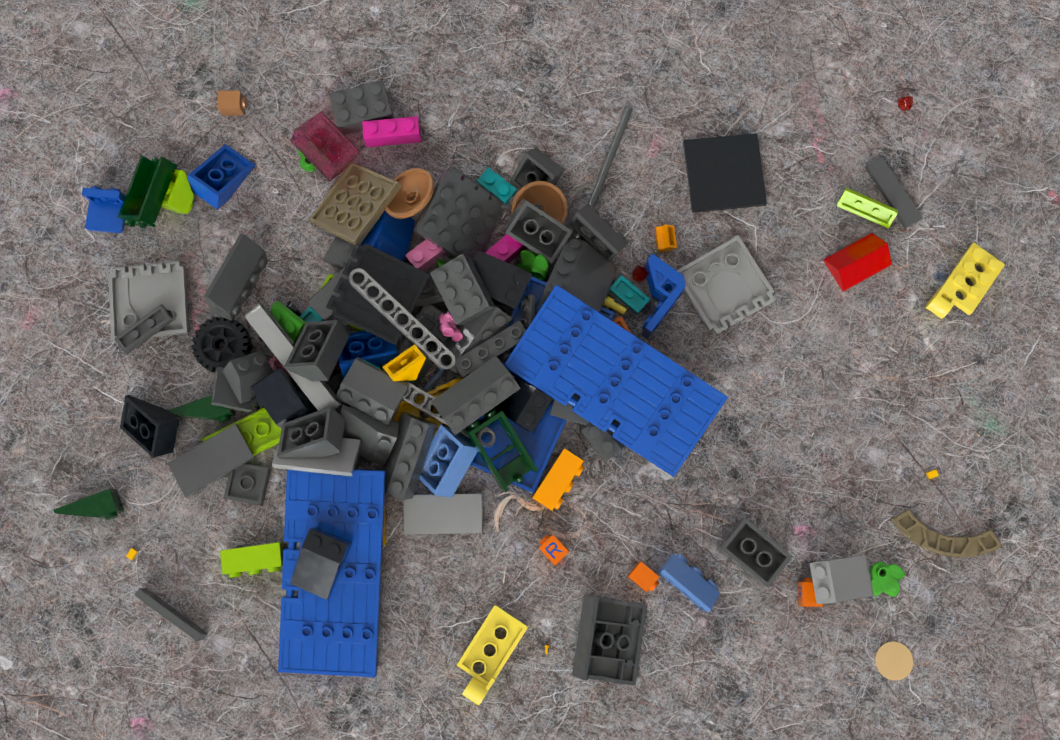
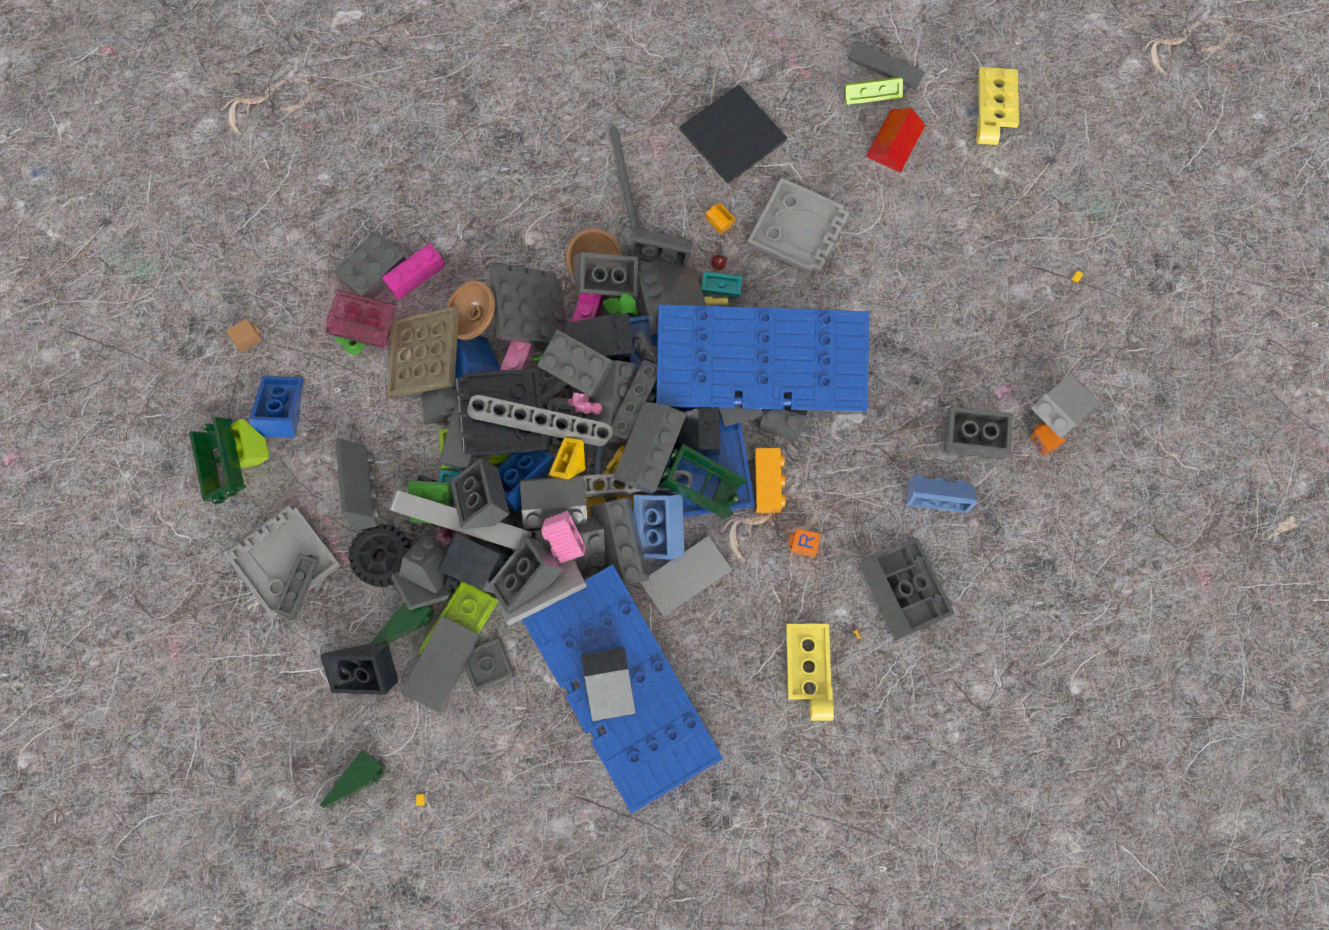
camera: 35 degrees left, 5 degrees down
blue bracket [82,186,125,233] -> none
dark grey tile [135,588,208,641] -> none
lime brick [220,542,284,578] -> none
teal plate [477,167,517,205] -> none
dark grey slope [510,147,565,190] -> none
orange brick [627,561,659,592] -> none
blue bracket [642,253,686,340] -> none
bright green plate [870,561,905,597] -> none
tan sticker [875,641,913,681] -> none
dark tan tile [891,509,1002,557] -> none
none -> bright pink brick [541,511,586,563]

